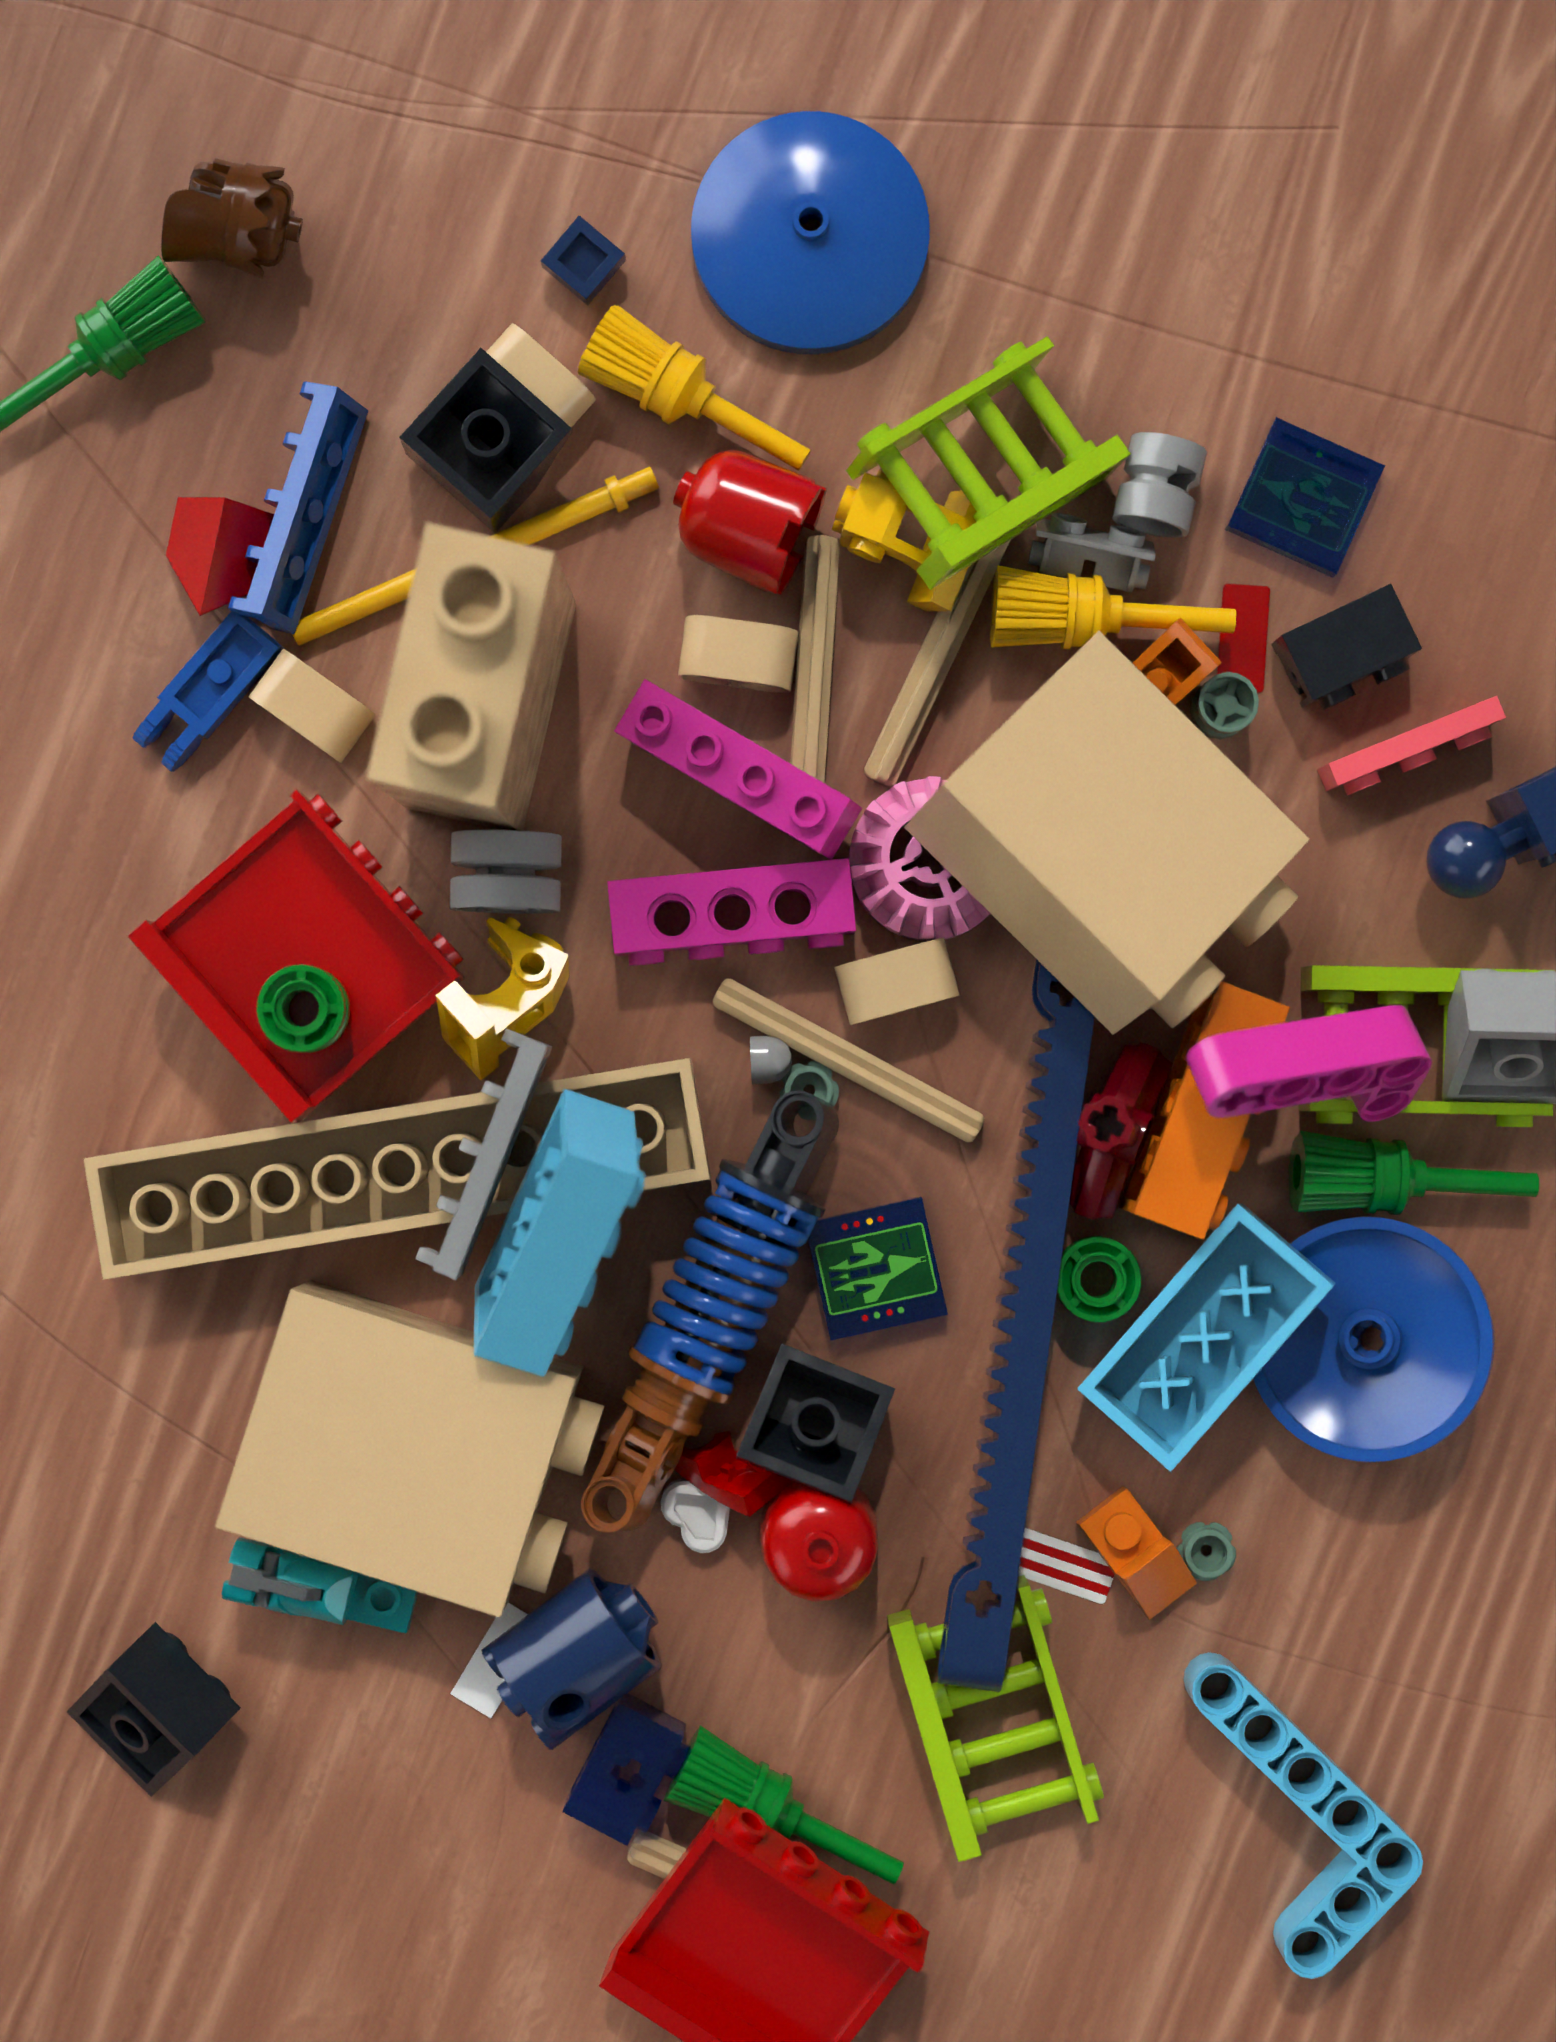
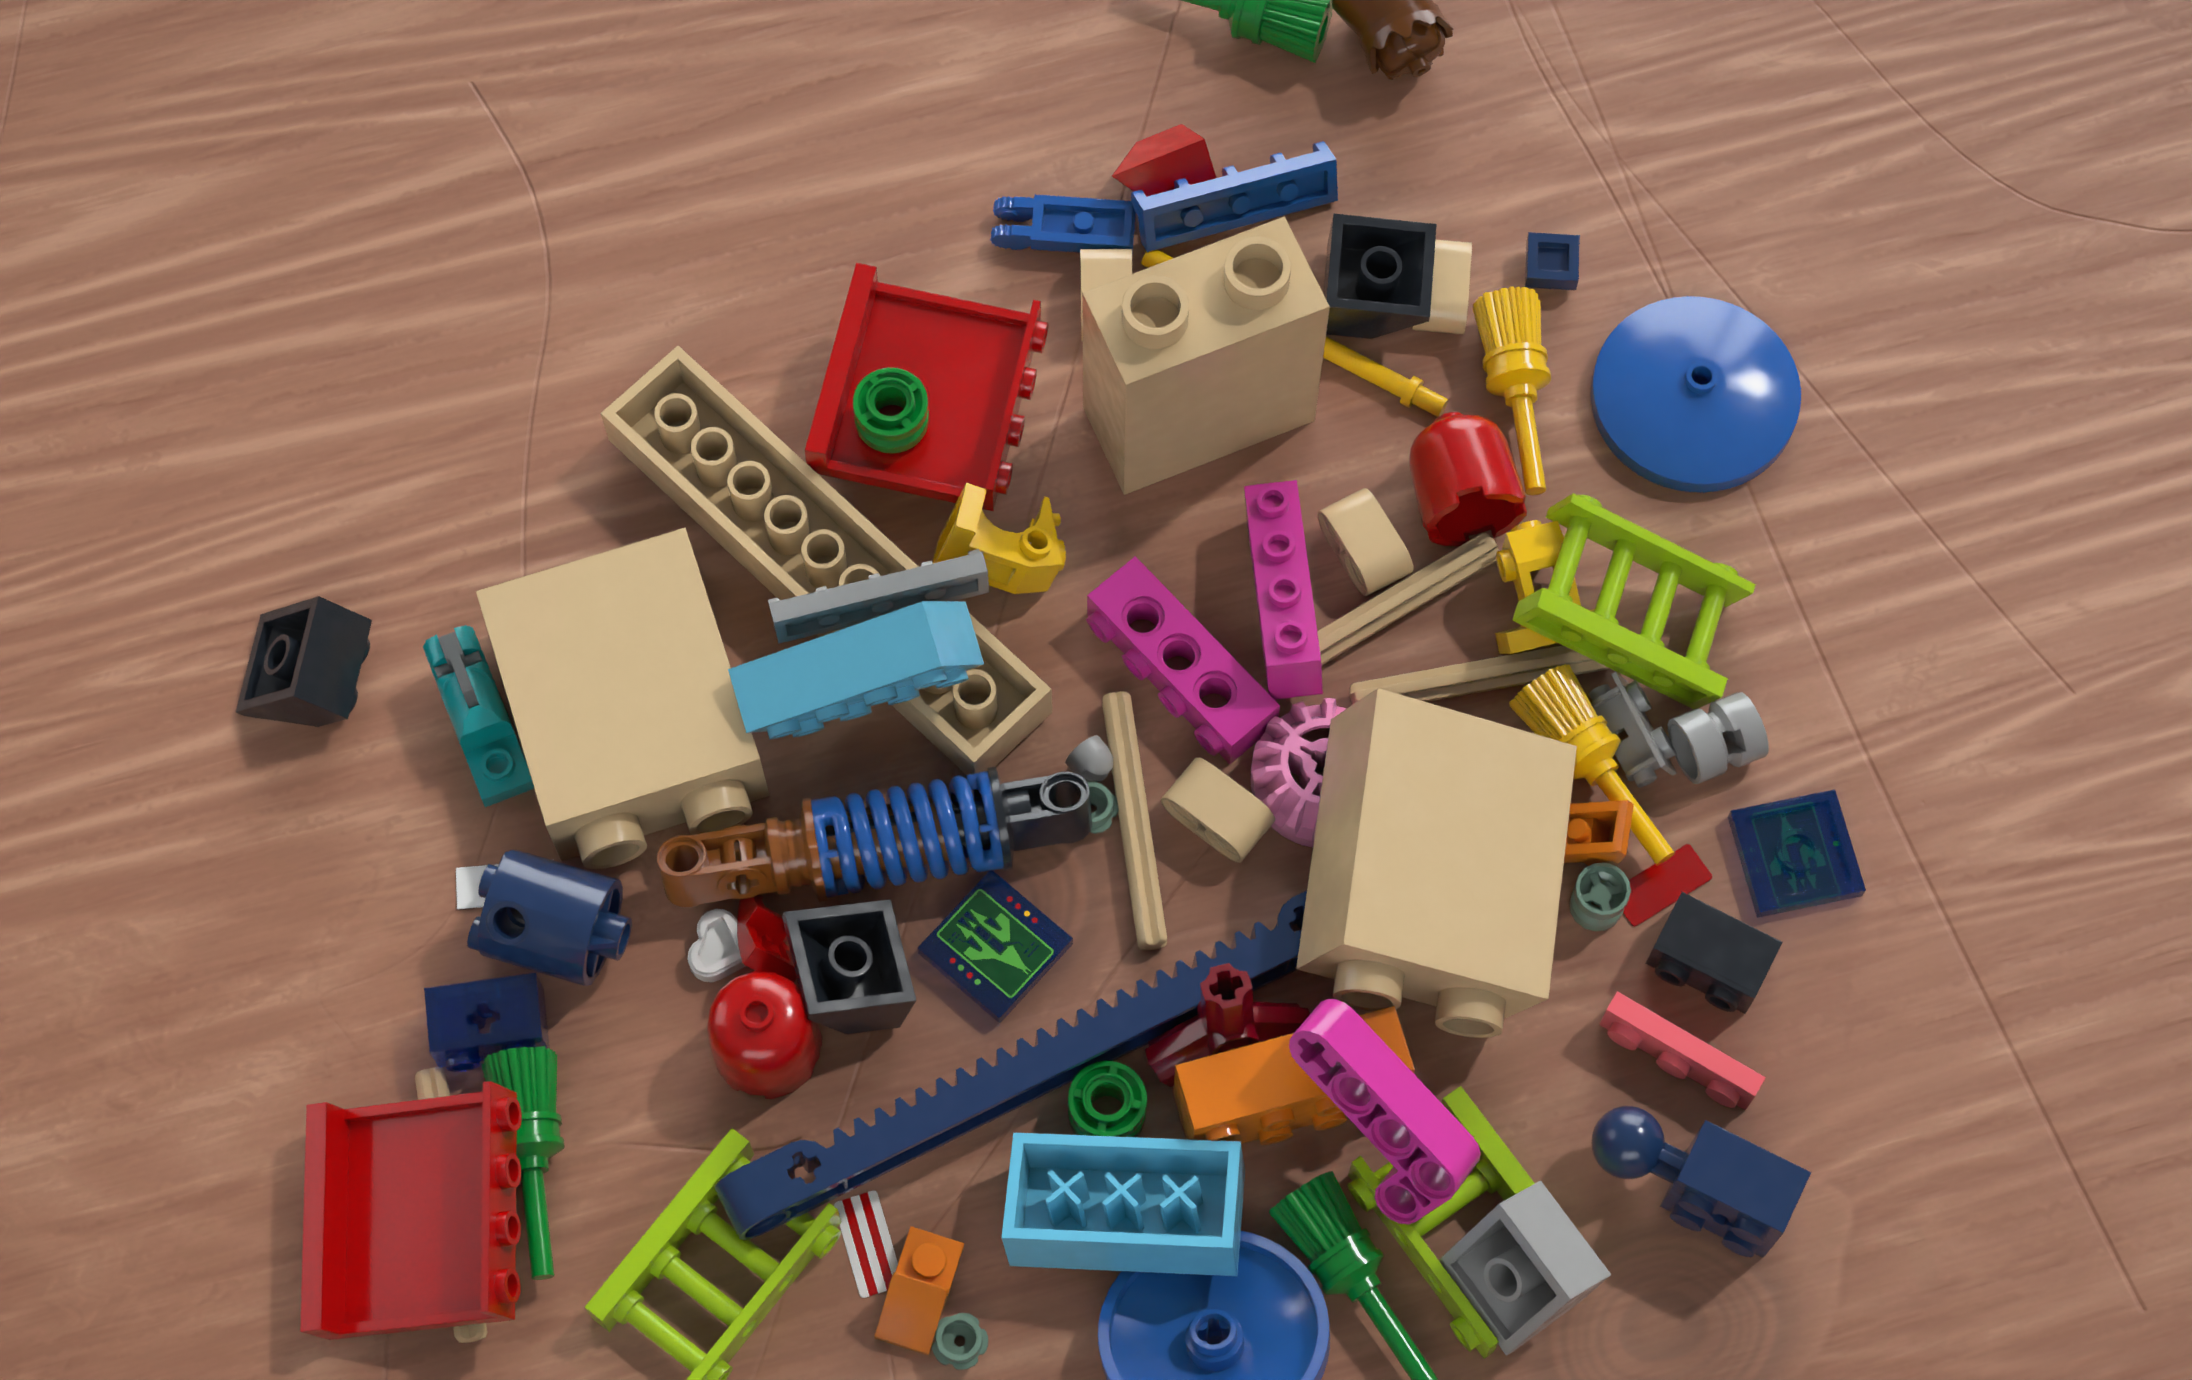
camera: 60 degrees right, 20 degrees down
light grey wheel [450,830,562,914] -> none

